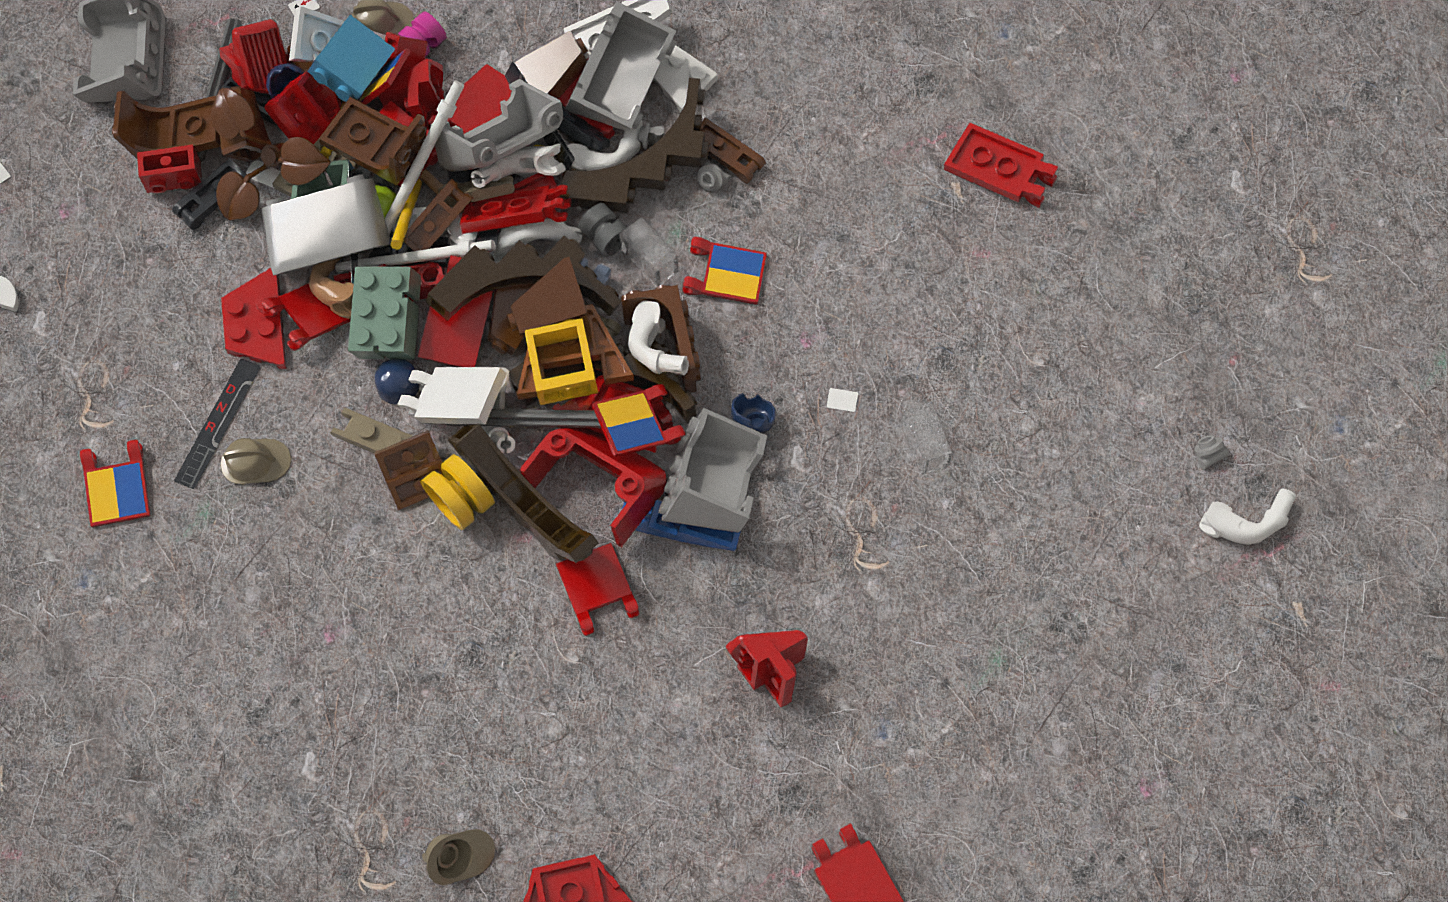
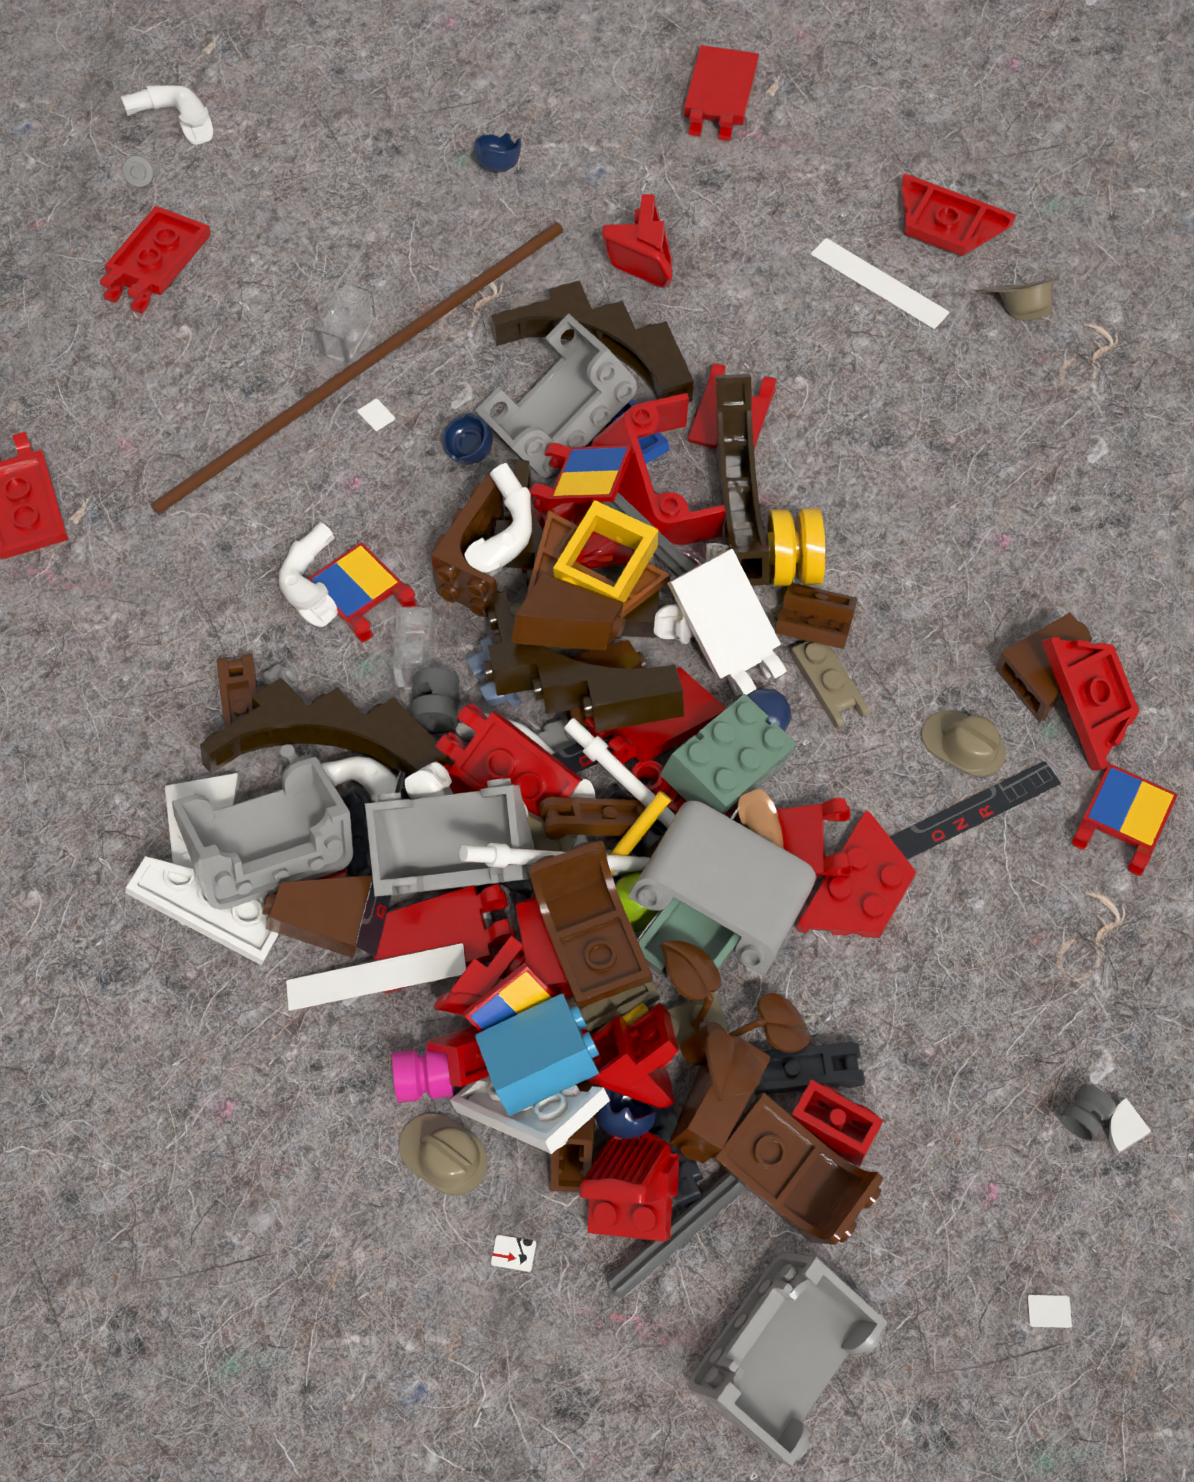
camera: 140 degrees left, 5 degrees down
none -> red tile [100,206,211,314]
none -> reddish brown piece [150,222,563,515]
none -> white piece [279,522,338,627]
none -> white sticker [286,943,466,1011]
none -> dark blue hair [474,133,521,172]
none -> dark brown arch [491,280,694,402]
none -> white sticker [811,238,950,329]
none -> reddish brown slope [996,612,1093,723]
none -> red wing [1041,637,1139,771]
none -> dark grey wheel [1060,1084,1116,1142]

